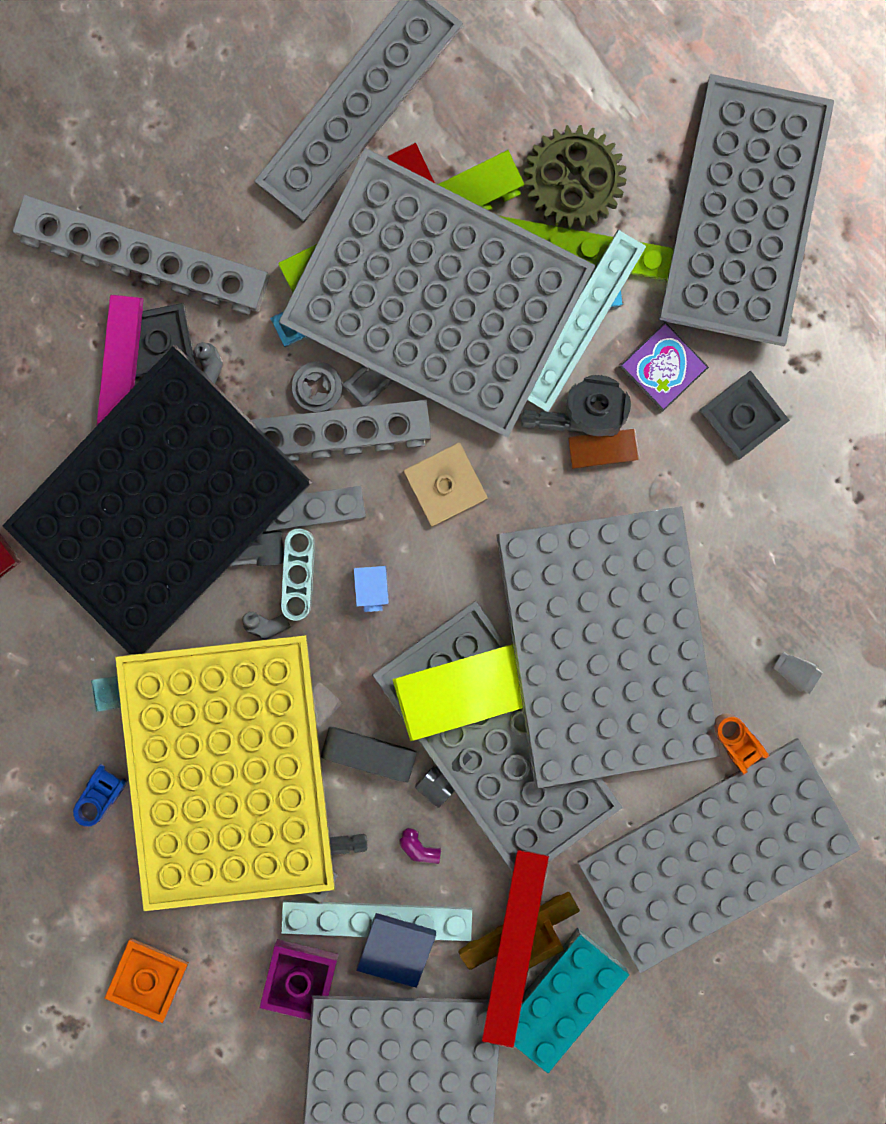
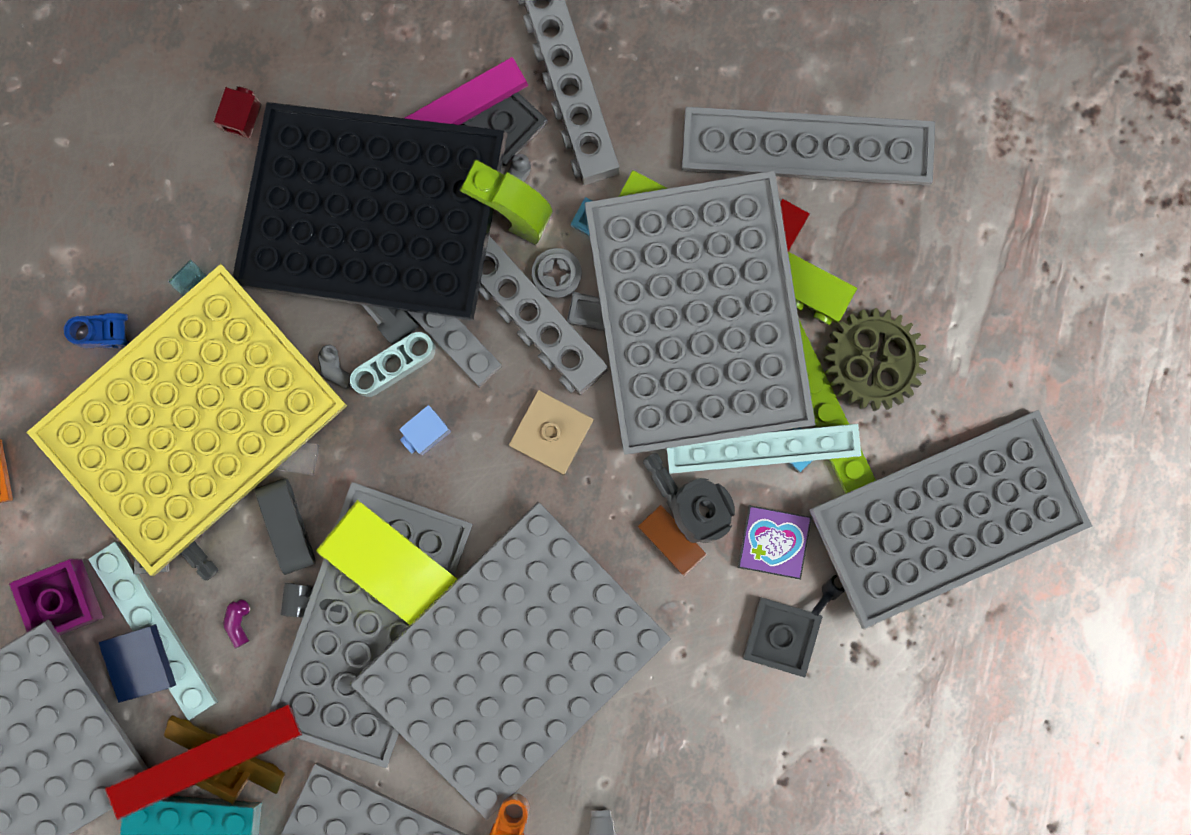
camera: 60 degrees right, 5 degrees down
none -> lime arch [460,160,552,245]
none -> black hand [812,575,845,616]

